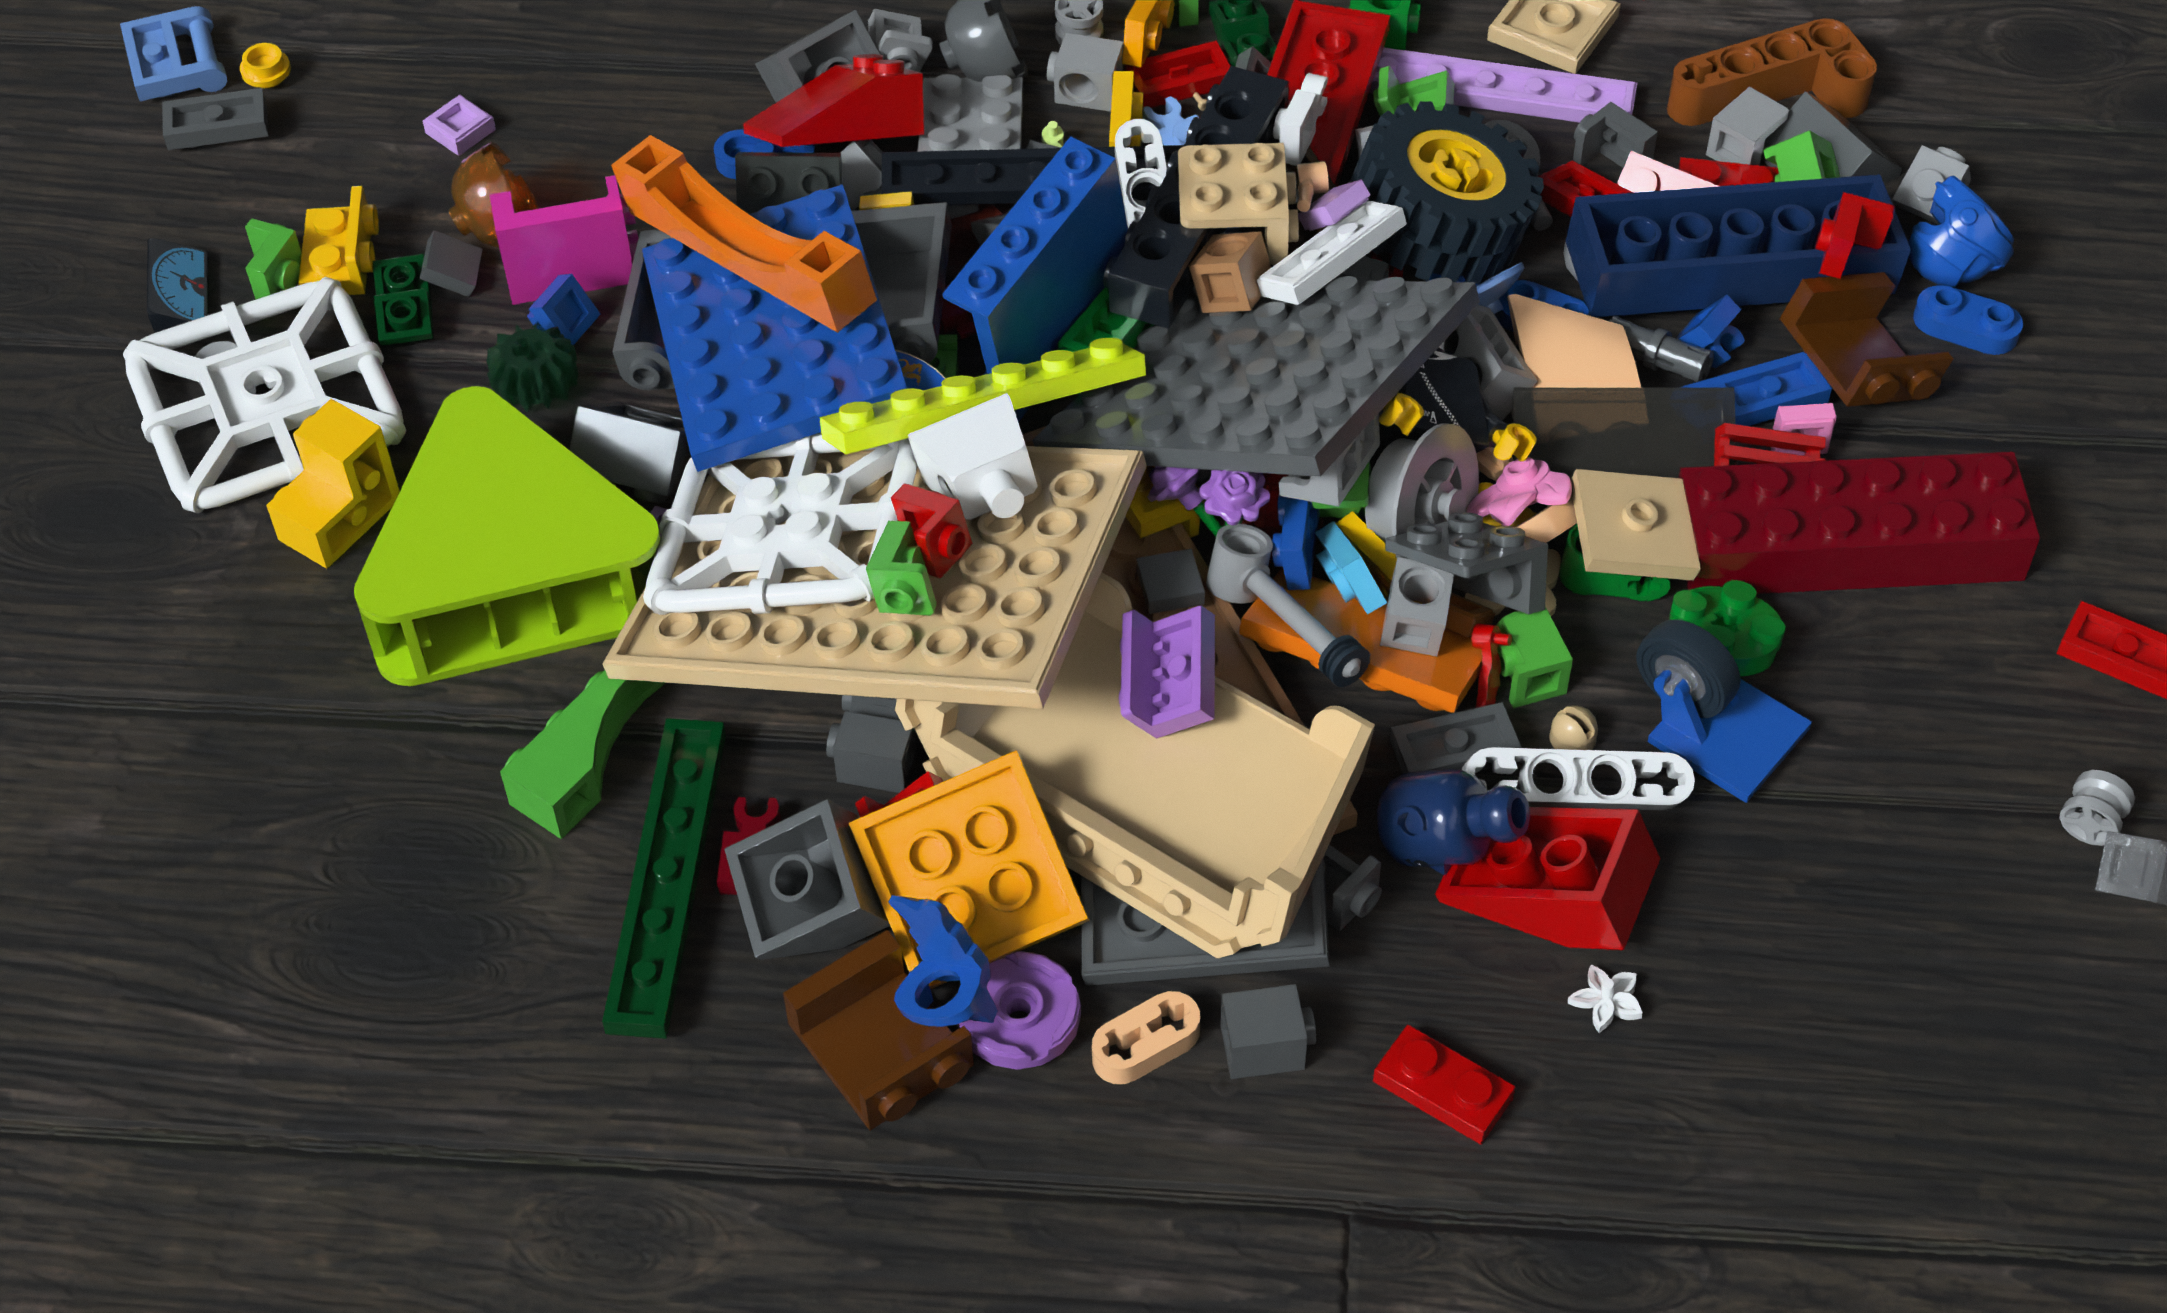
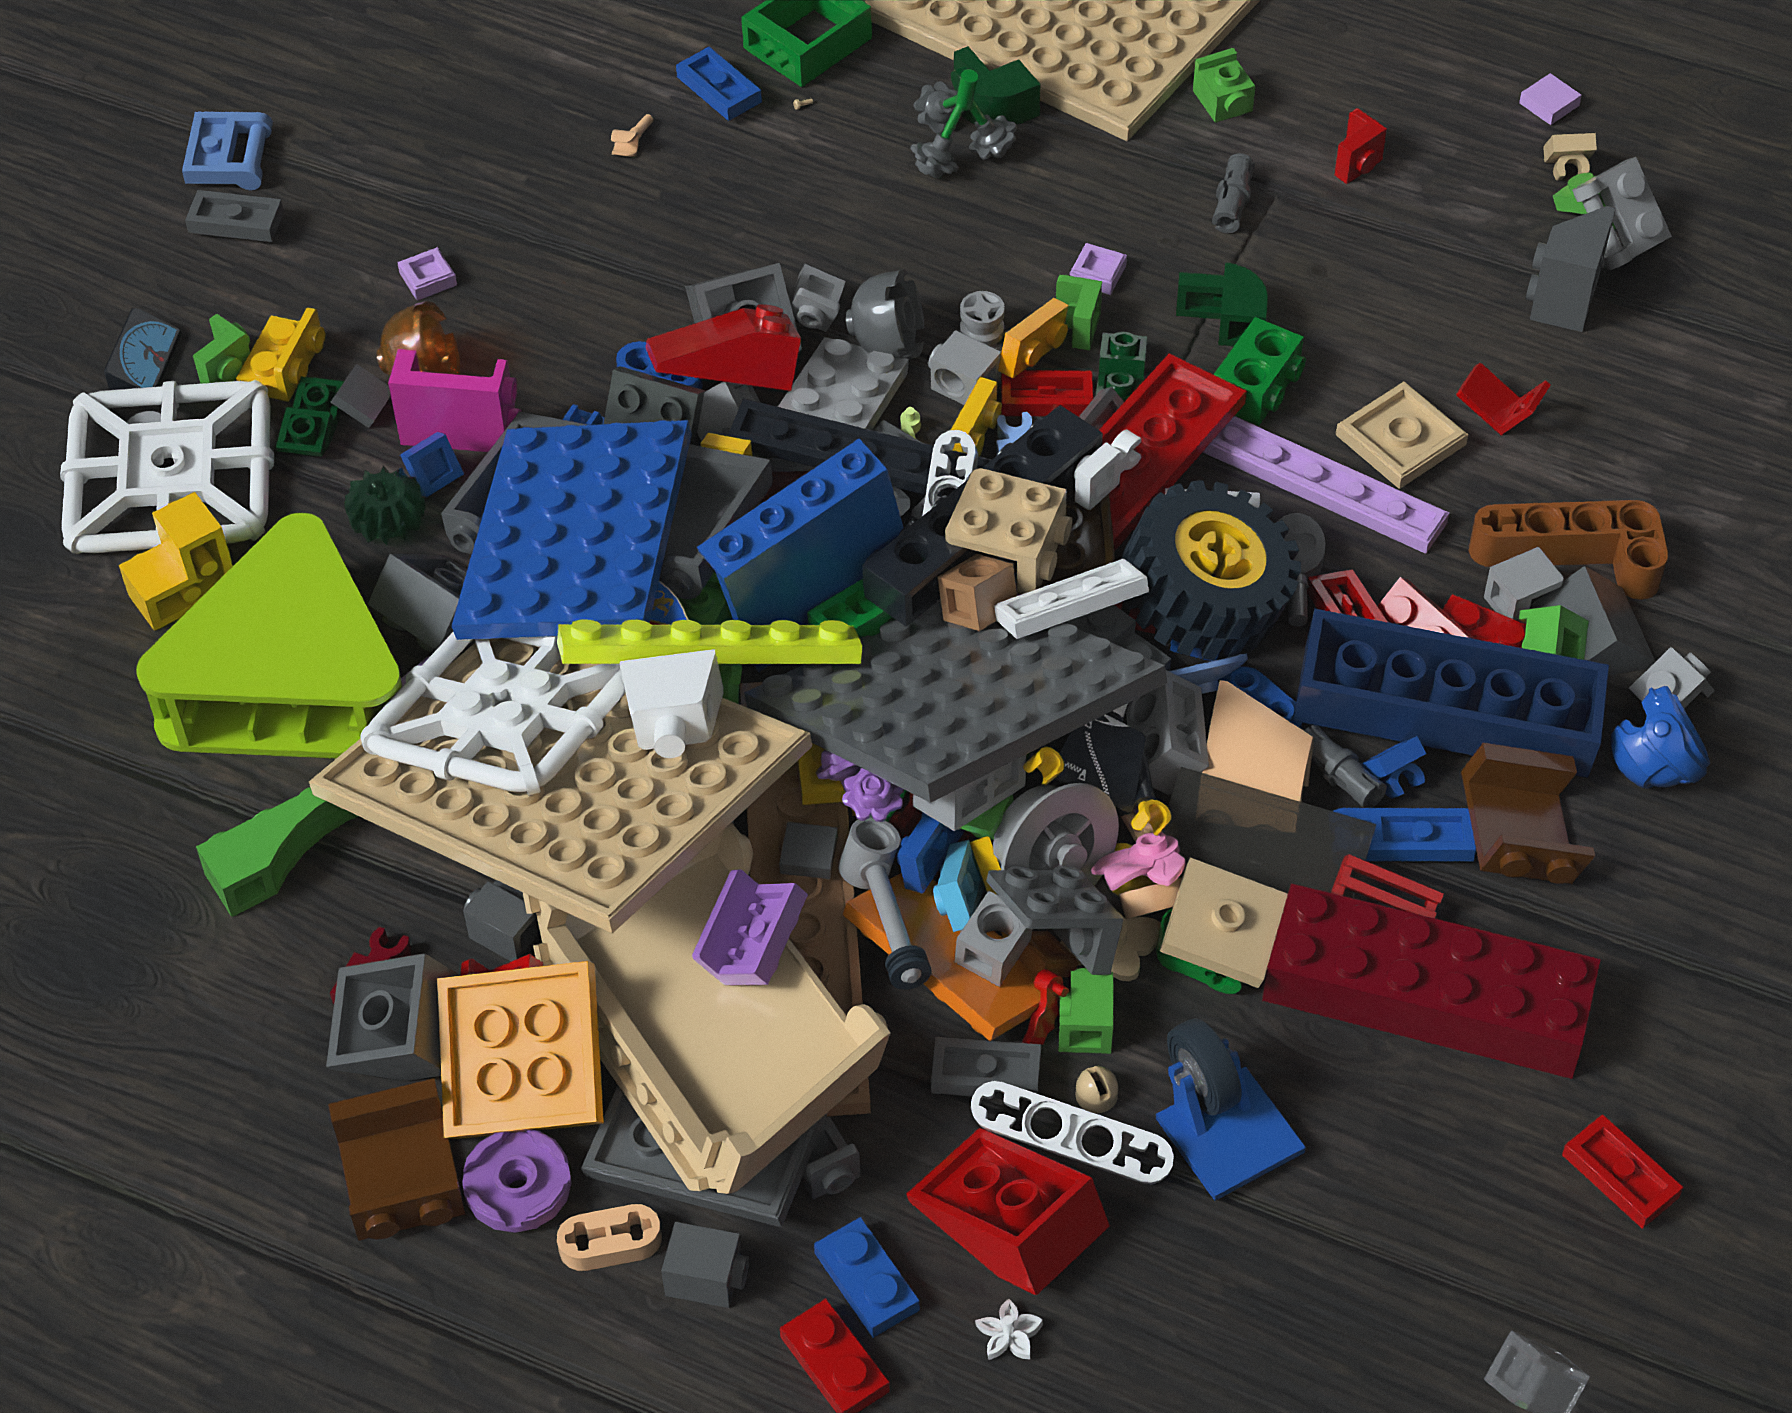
camera: 20 degrees right, 0 degrees up
yellow plate [240,43,291,88] -> none
dark green plate [602,718,726,1039] -> none
orange arch [611,135,877,333] -> none
bright green bracket [866,521,937,616] -> none
blue hair [888,895,998,1027] -> none
red bracket [891,483,973,579] -> none
light nougat hand [1297,161,1329,212] -> none
lavender tile [1298,179,1371,231] -> none
bright green bracket [1373,65,1455,116] -> none
dark blue piece [1377,769,1530,875] -> none
dark grey bracket [1573,102,1658,168] -> none
green plate [1669,580,1786,676] -> none
bright pink tile [1771,403,1837,455] -> none
red bracket [1815,192,1895,279] -> none
blue plate [1913,285,2023,355] -> none
light grey wheel [2059,770,2135,846] -> none
none -> blue plate [814,1217,920,1338]

